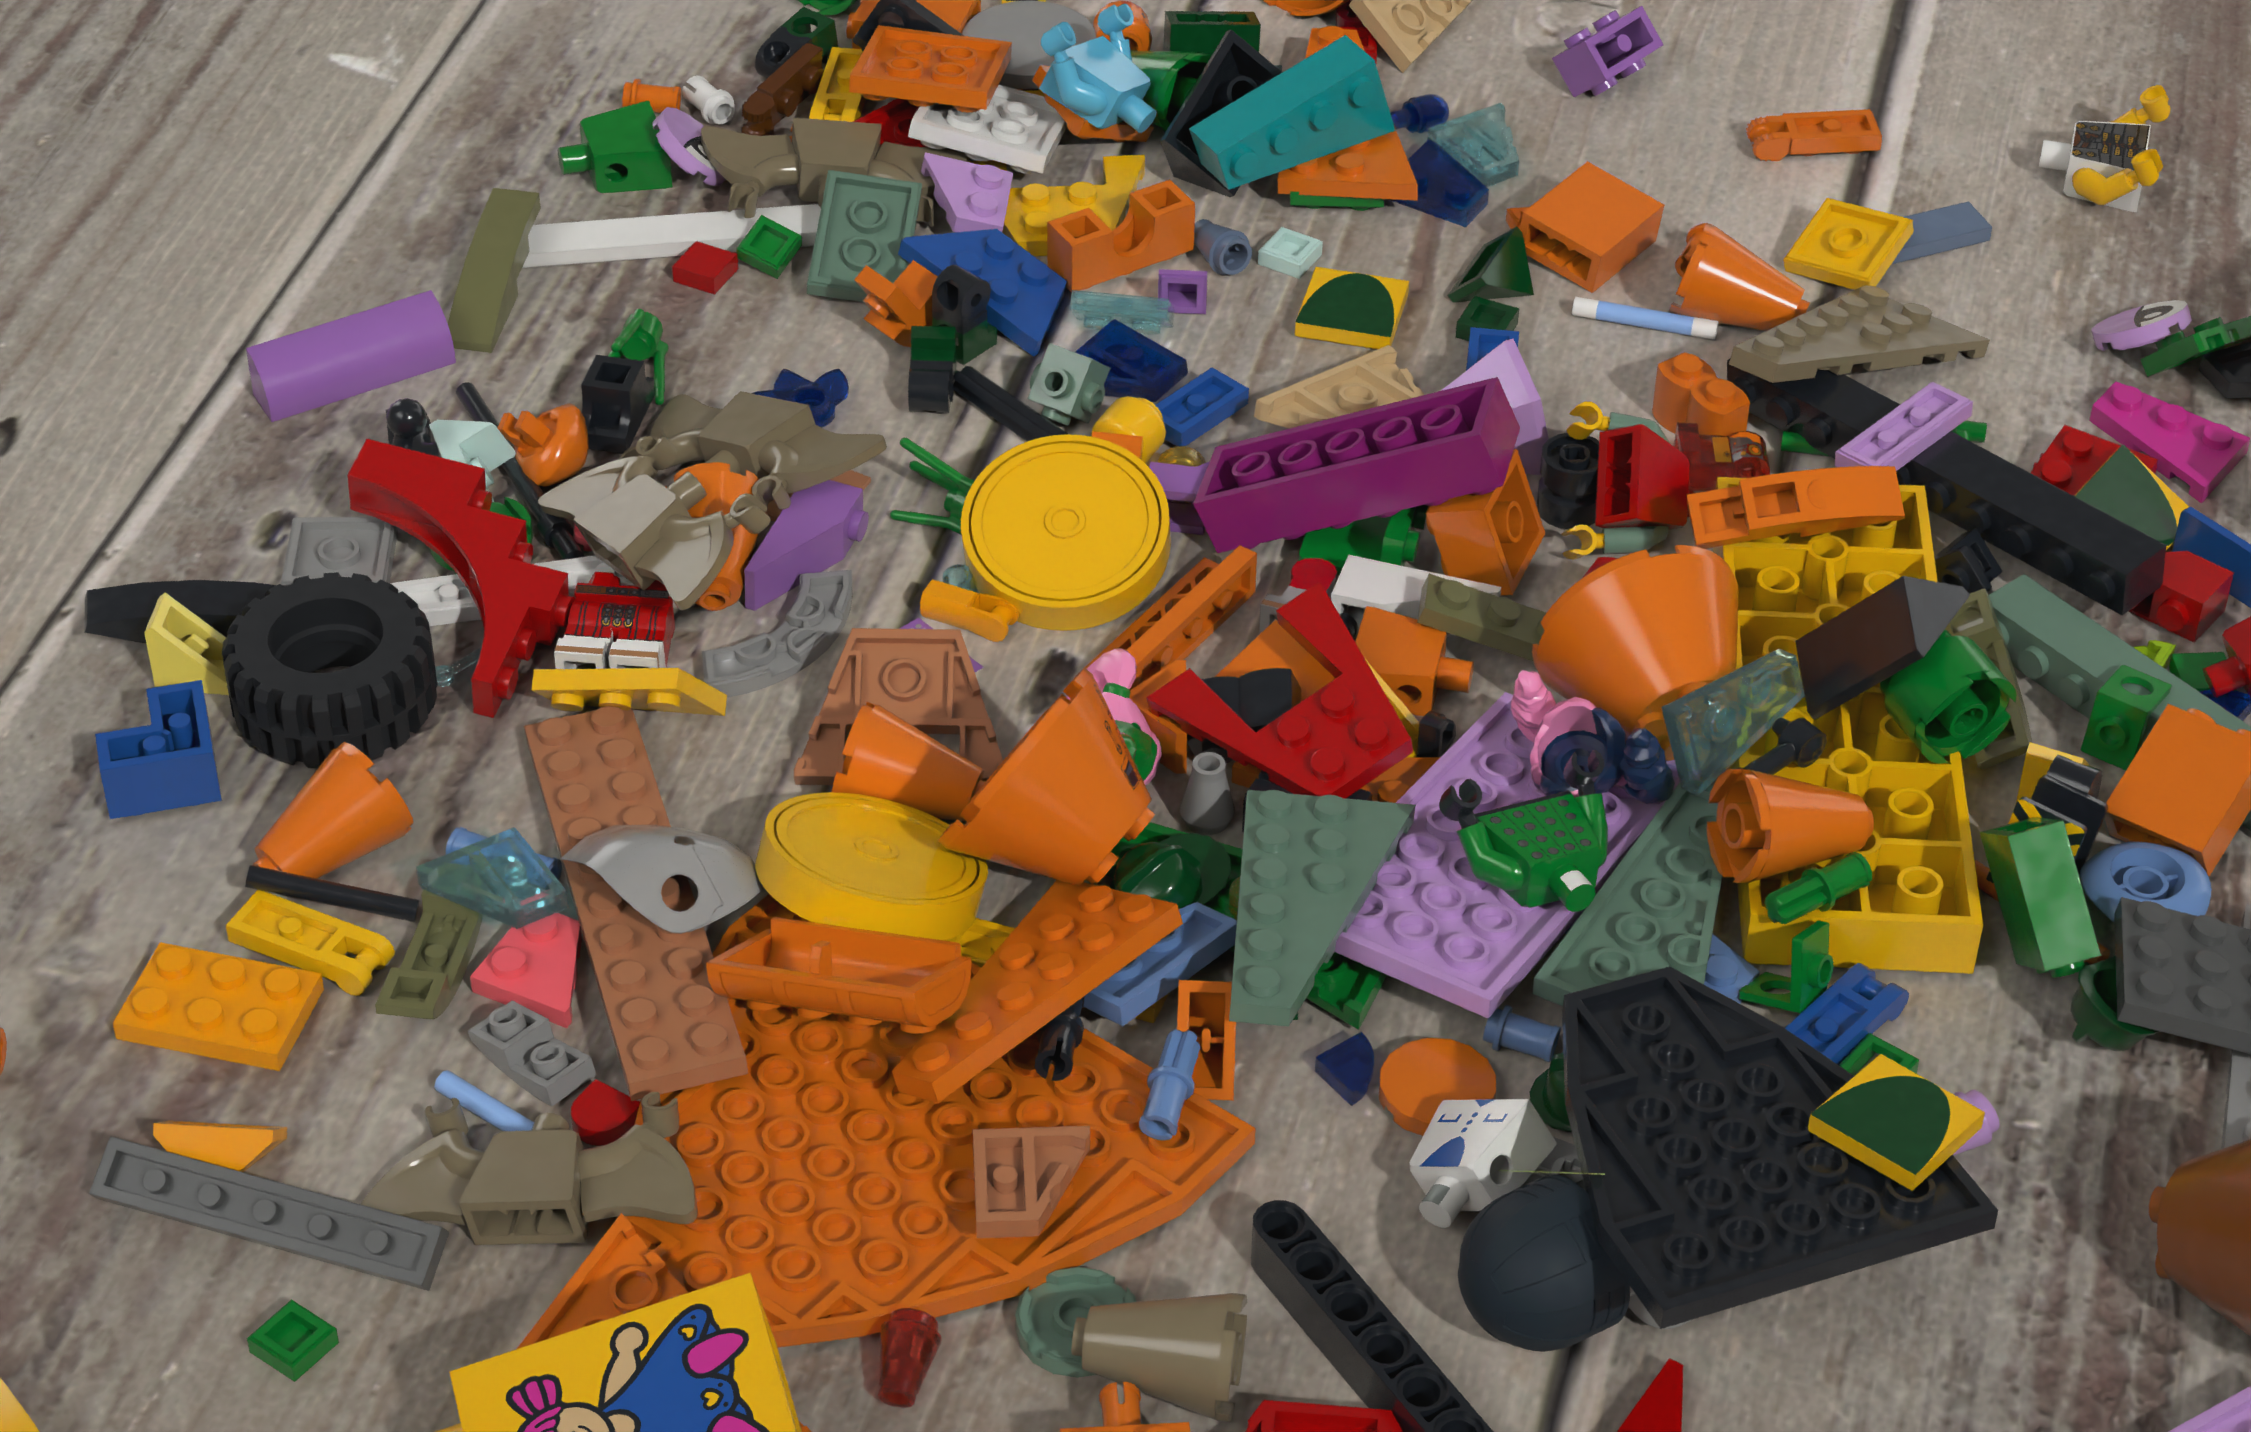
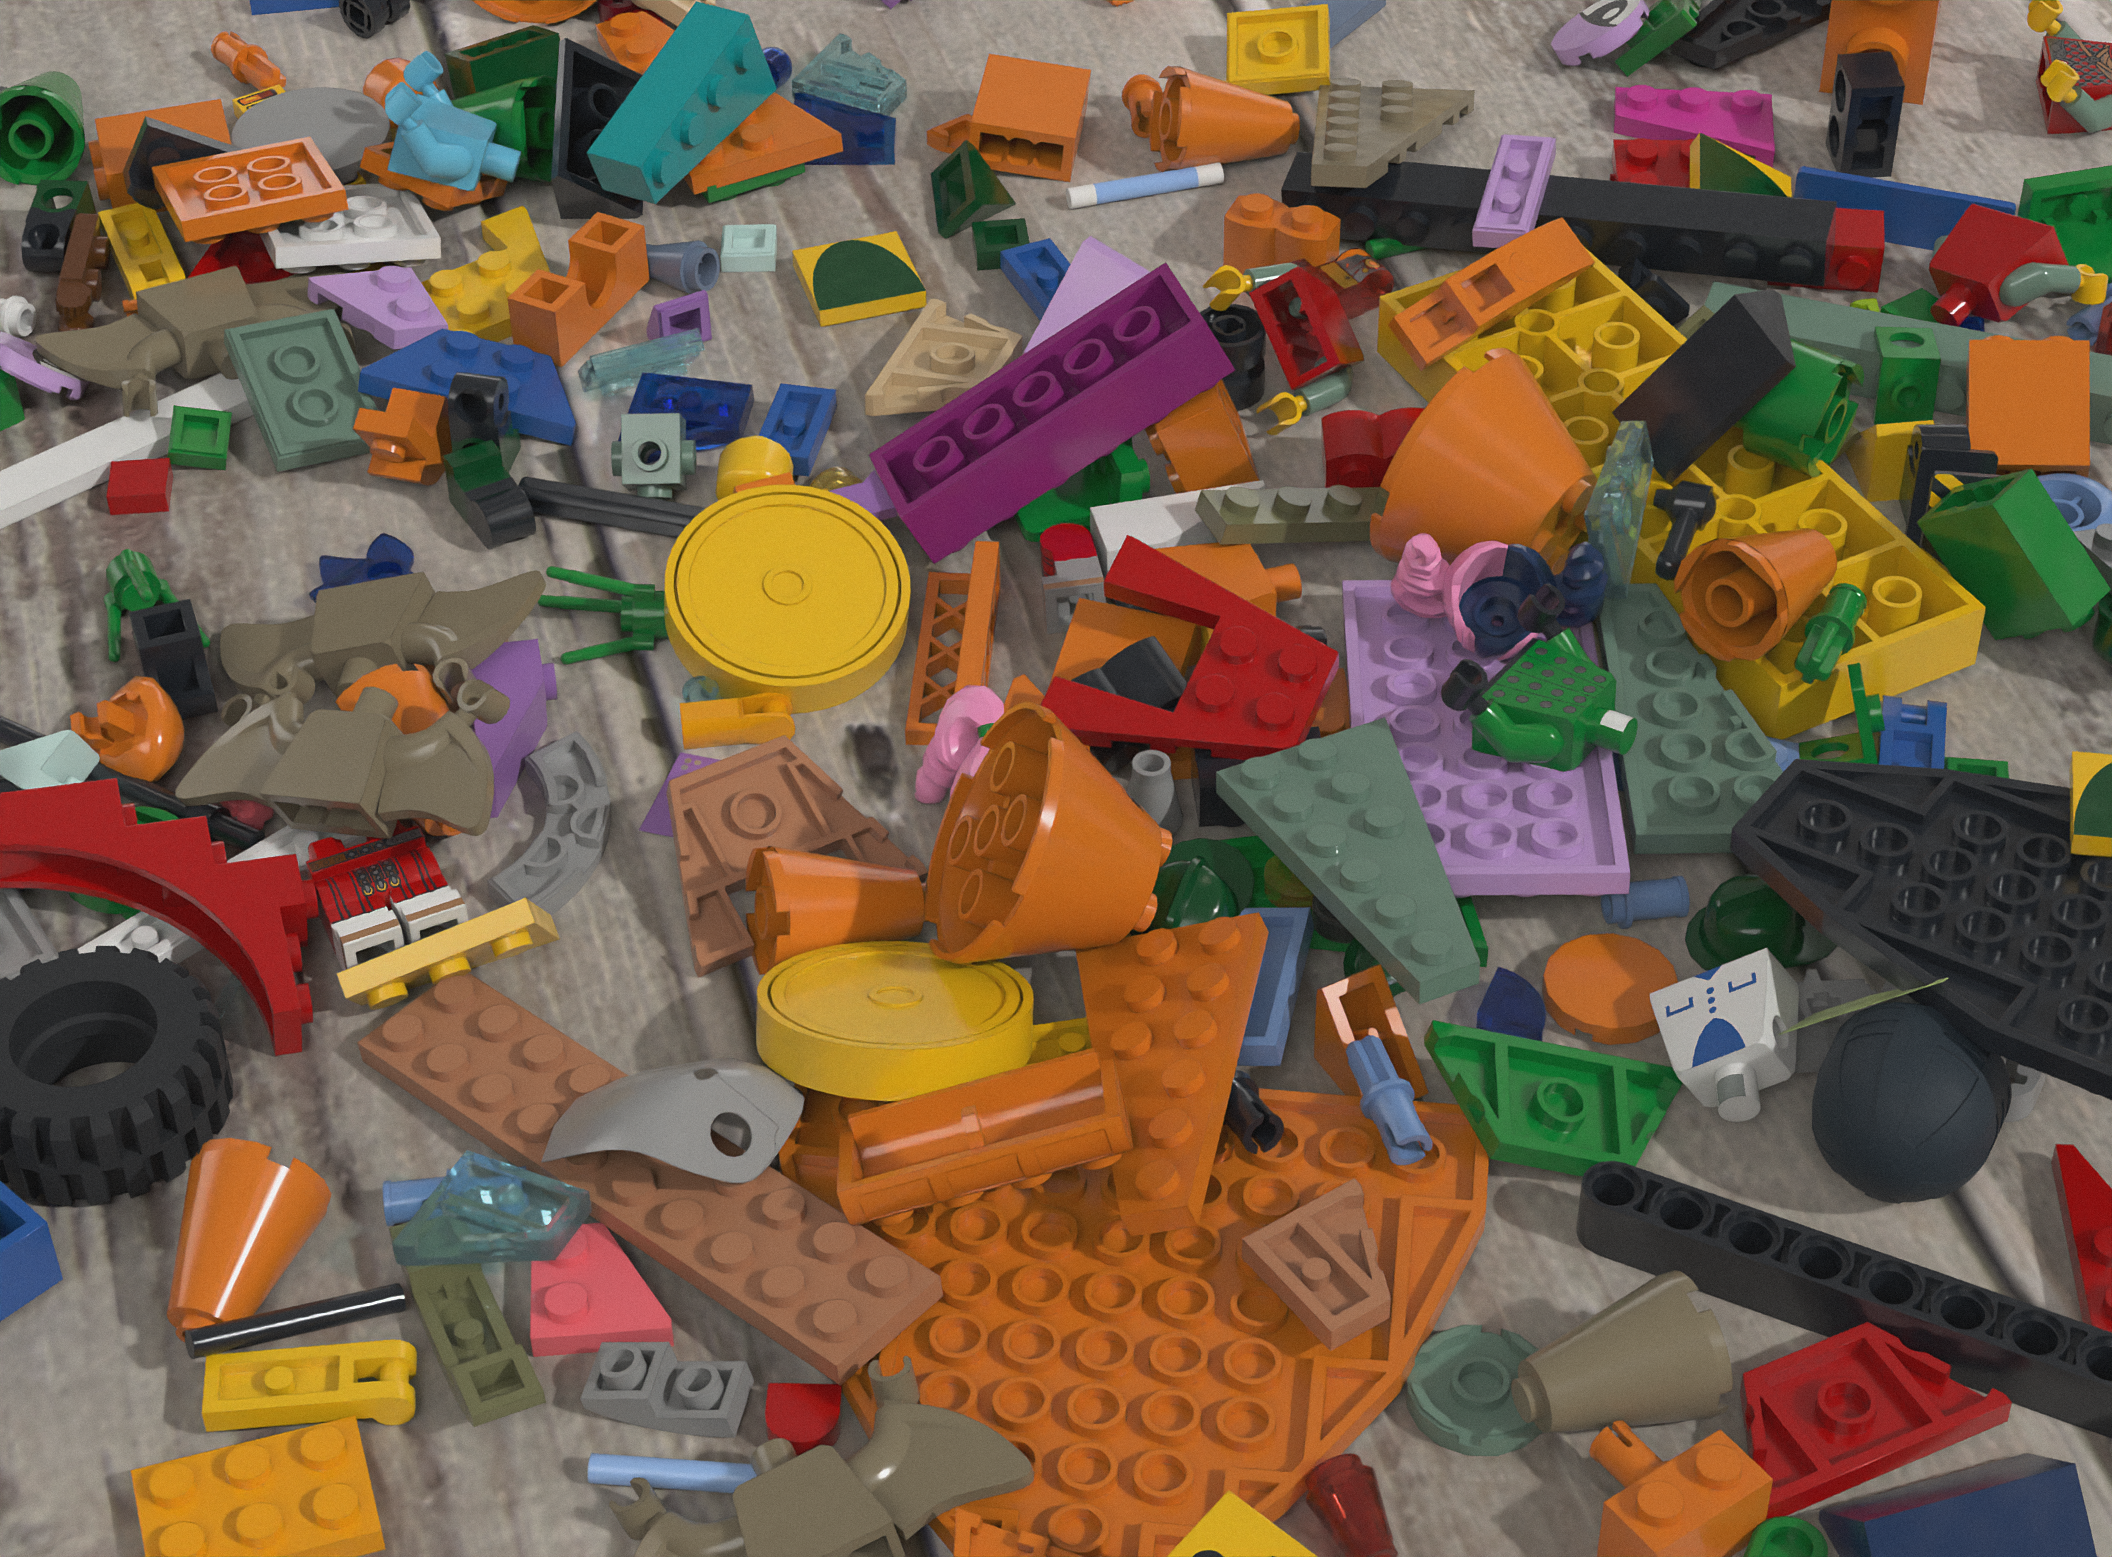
camera: 30 degrees left, 0 degrees up
none -> green wing [1424,1020,1683,1177]

